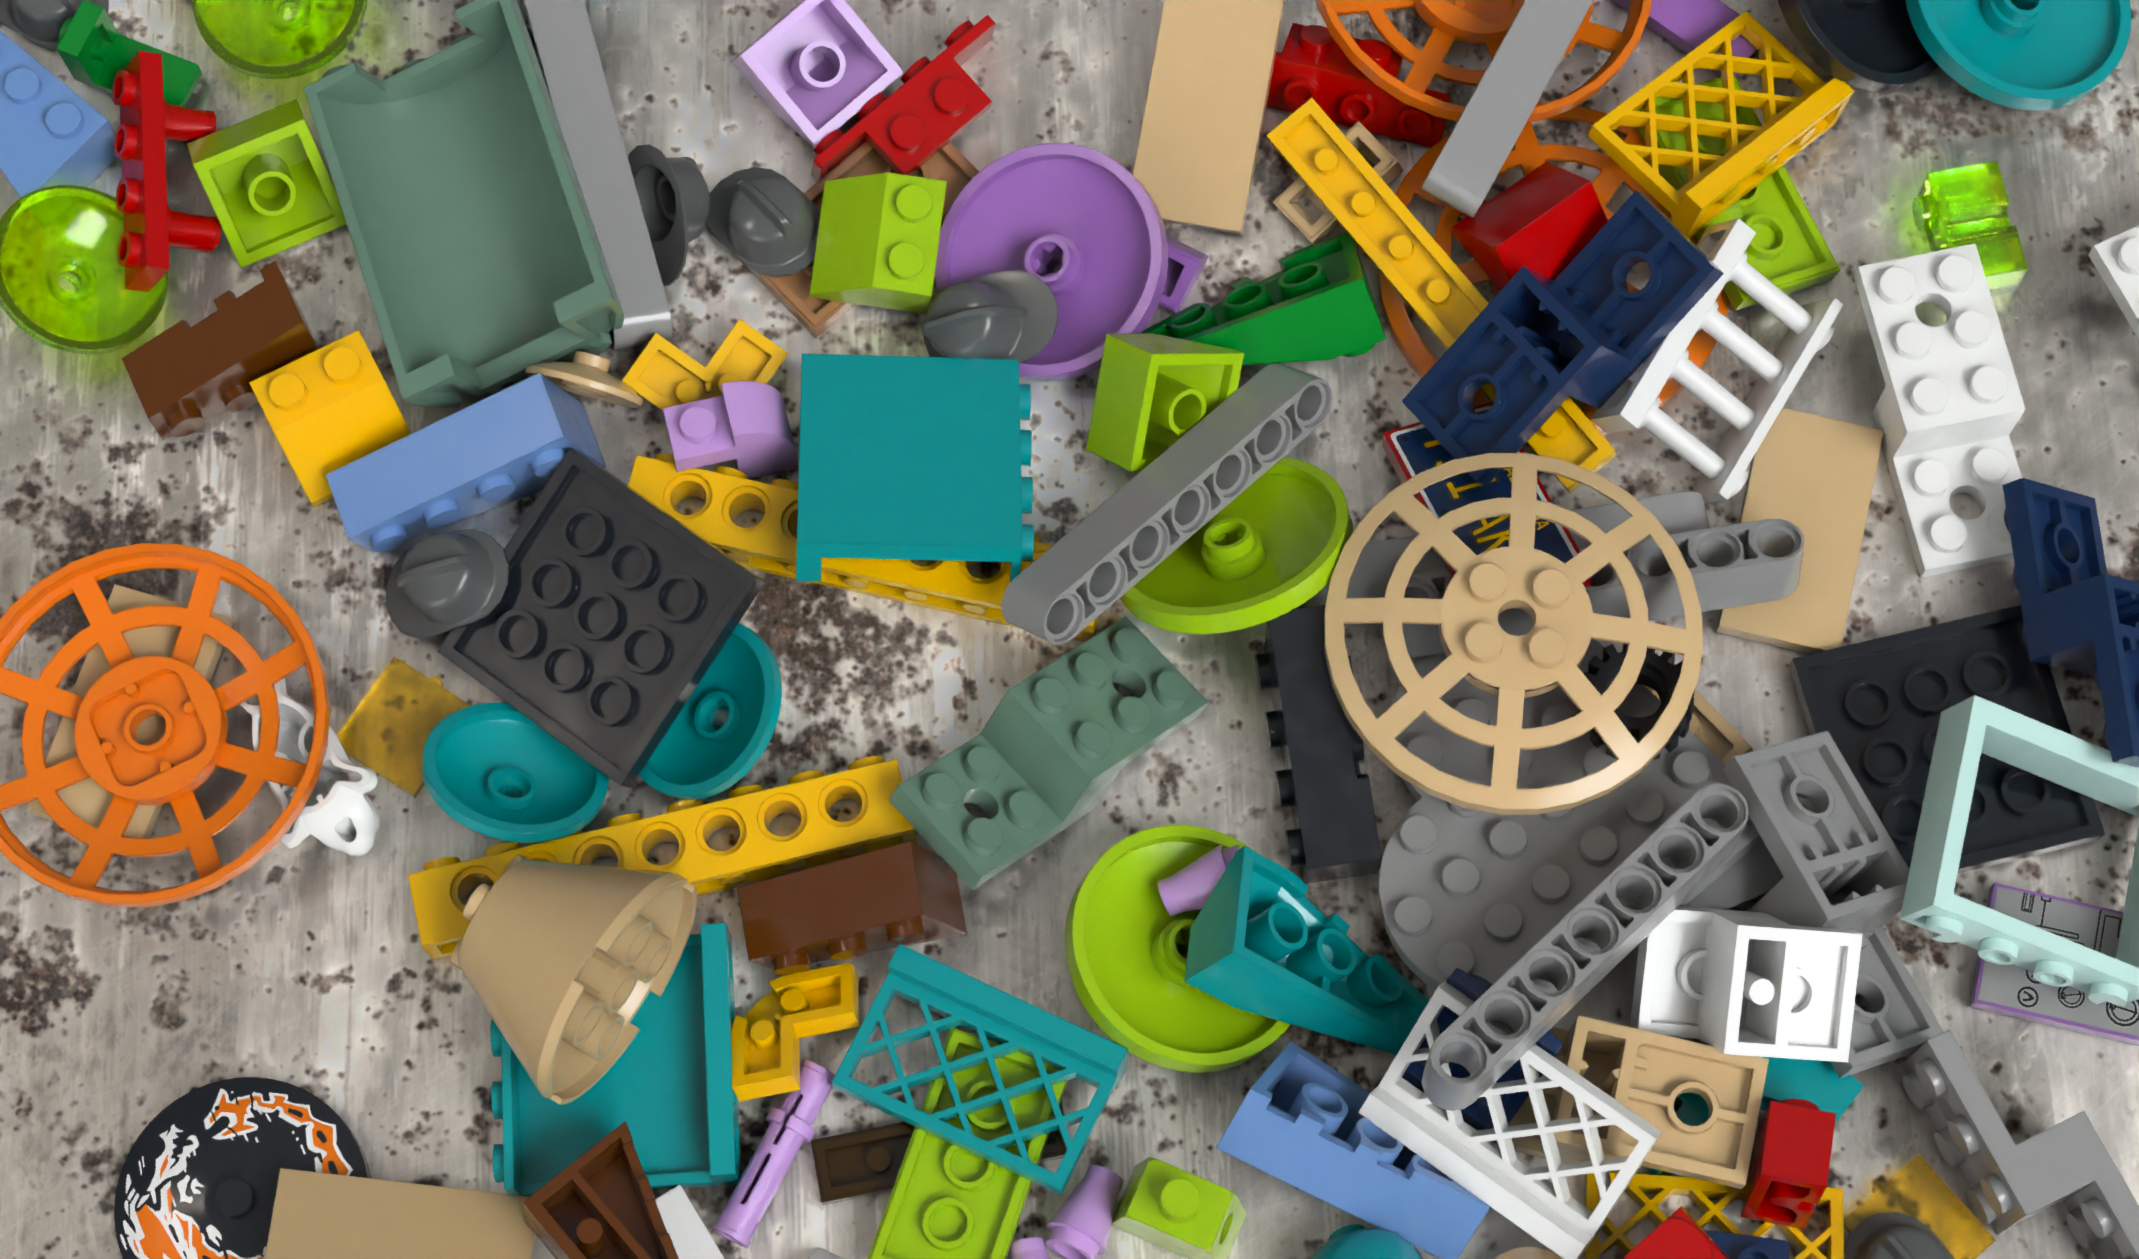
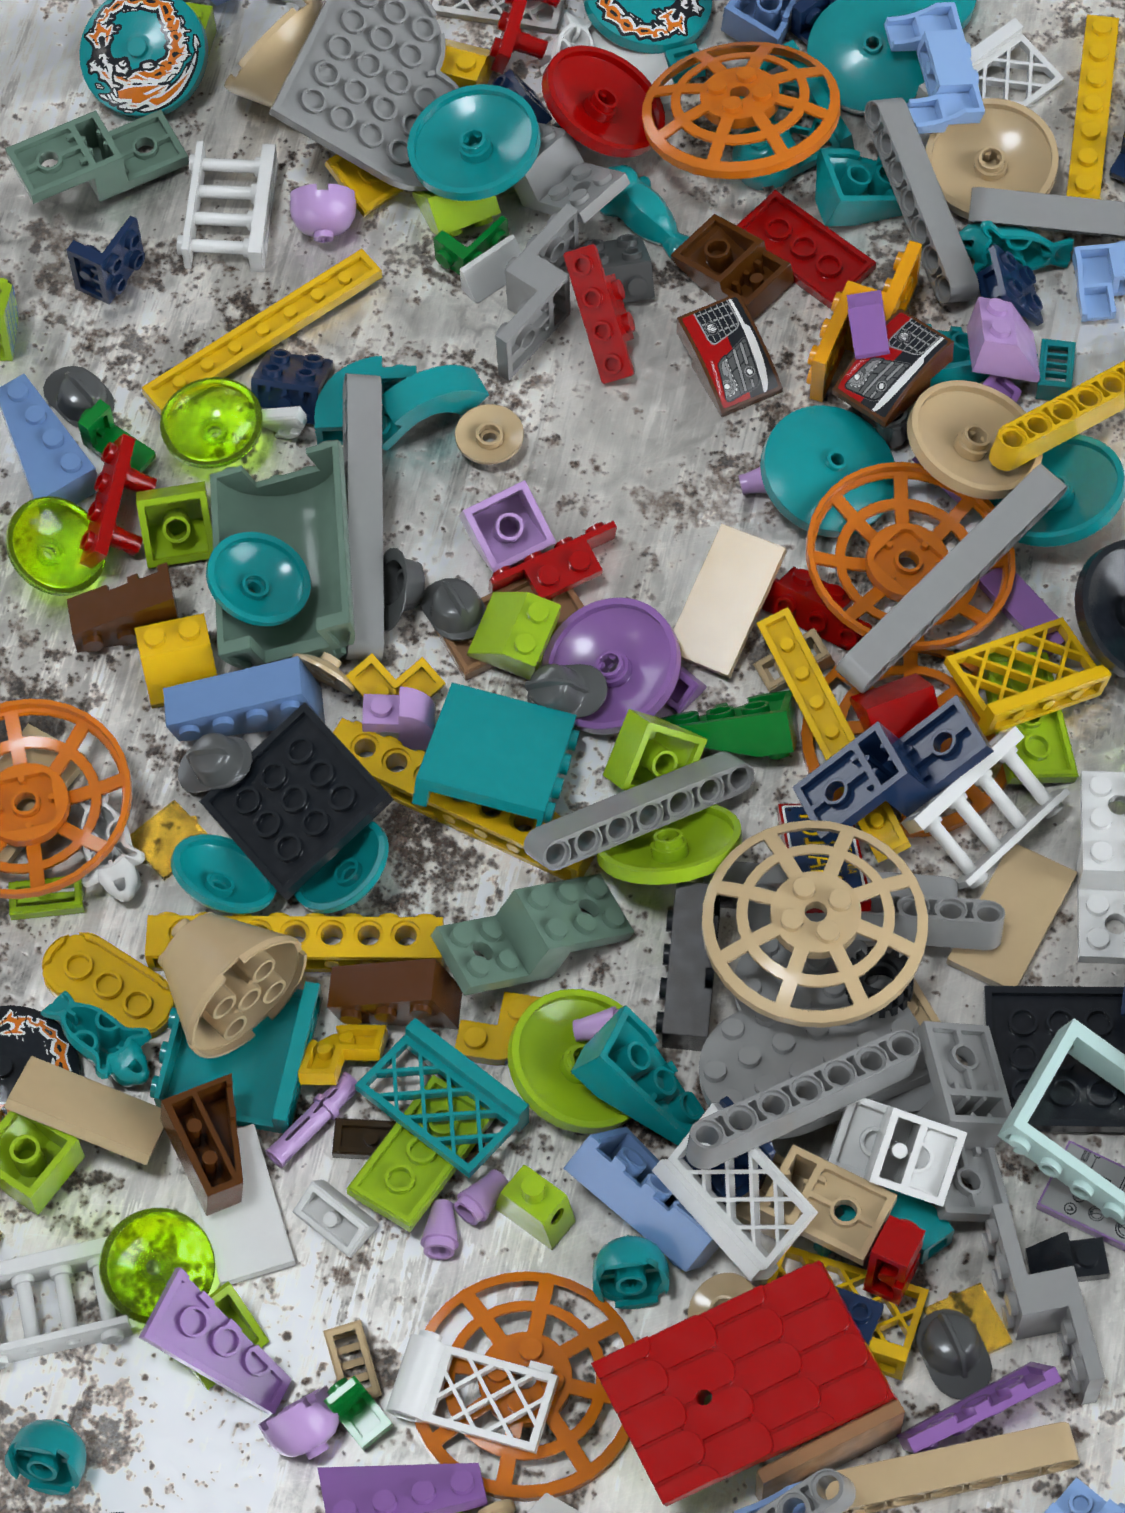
camera: 15 degrees right, 10 degrees down
none -> lime tile [8,876,84,920]
none -> teal animal [41,991,152,1087]
none -> yellow tile [42,932,175,1040]
none -> teal dish [206,532,311,626]
none -> yellow plate [455,991,541,1066]
none -> black slope [1025,1232,1110,1282]

